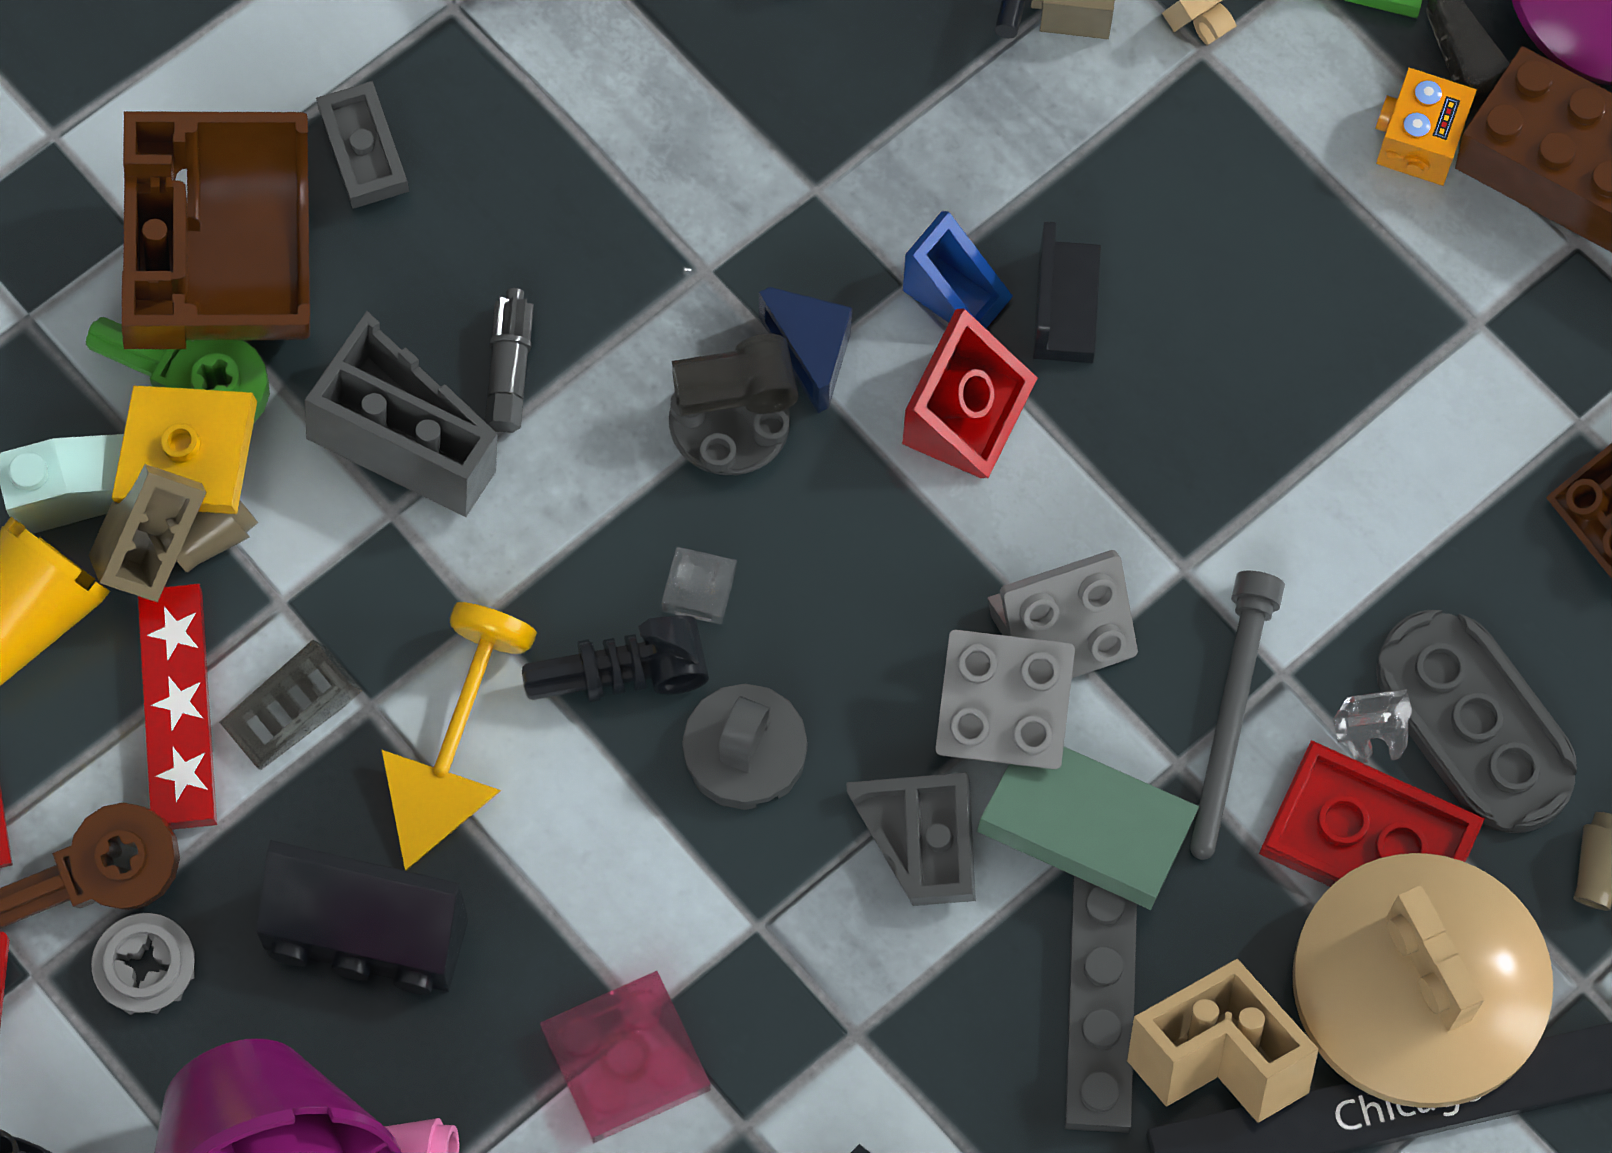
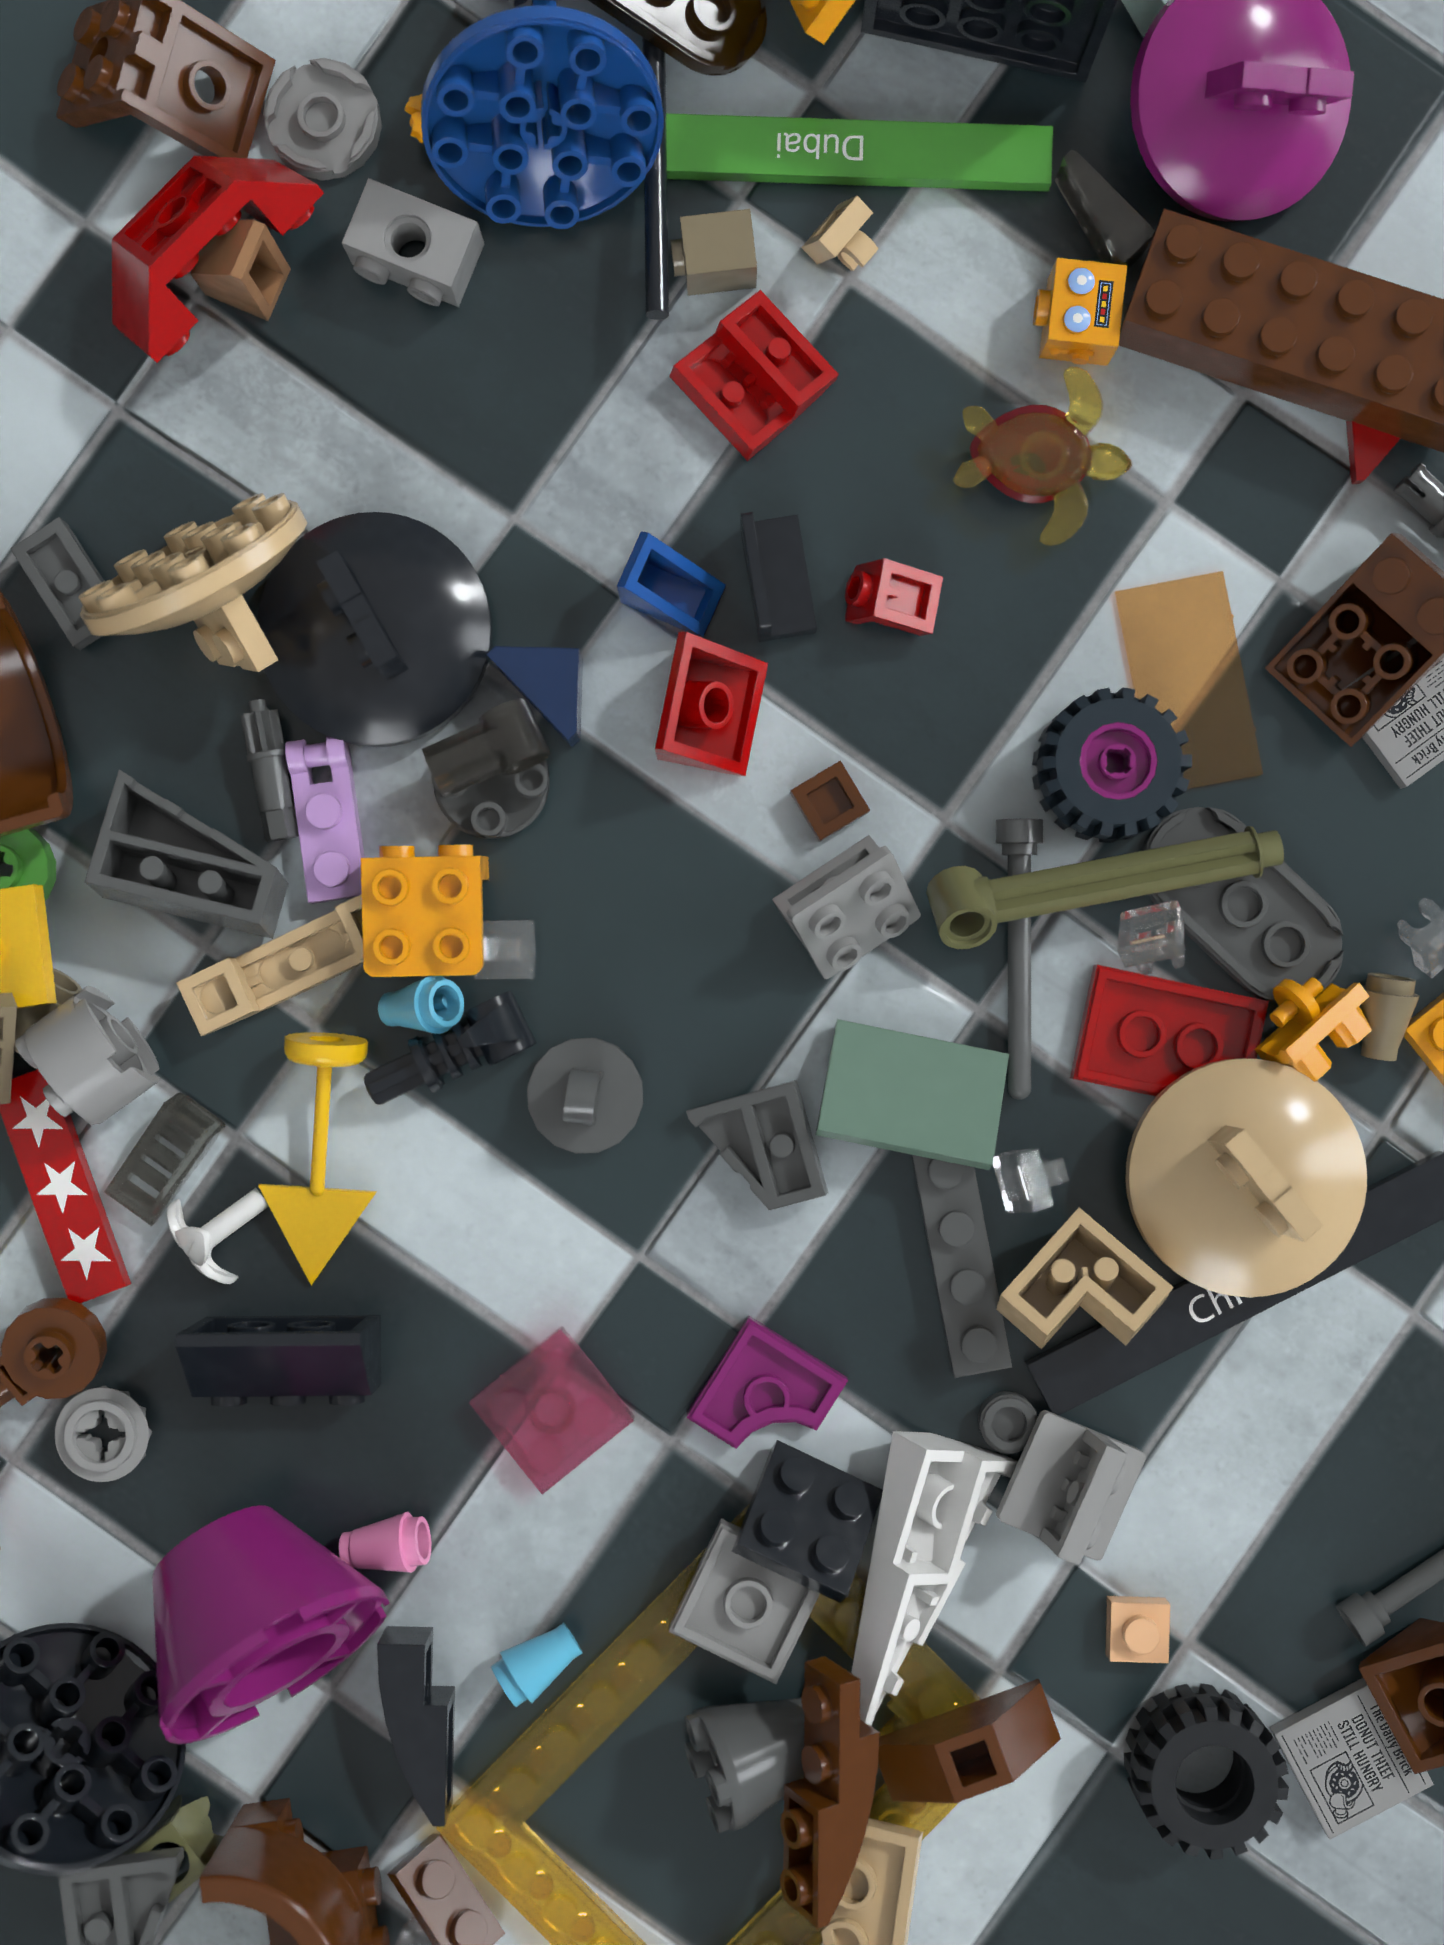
camera: 10 degrees left, 20 degrees up
light grey bracket [935,630,1075,770] -> none
none -> light grey brick [15,986,160,1125]
none -> tan bracket [78,493,307,672]
none -> white plant [167,1188,269,1284]
none -> tan slope [176,894,363,1036]
none -> black bracket [257,512,493,747]
none -> lavender plate [285,736,365,904]
none -> light orange bracket [361,845,489,977]
none -> medium azure cone [378,976,464,1034]
none -> red slope [669,290,839,461]
none -> magenta tile [686,1315,848,1449]
none -> reddish brown tile [790,760,870,842]
none -> bracket [845,558,943,636]
none -> olive piece [926,826,1284,949]
none -> clear yellow animal [954,367,1133,546]
none -> clear tile [993,1149,1069,1213]
none -> black wheel [1032,687,1192,842]
none -> clear orange window [1115,571,1263,789]
none -> light orange hips [1255,977,1372,1082]

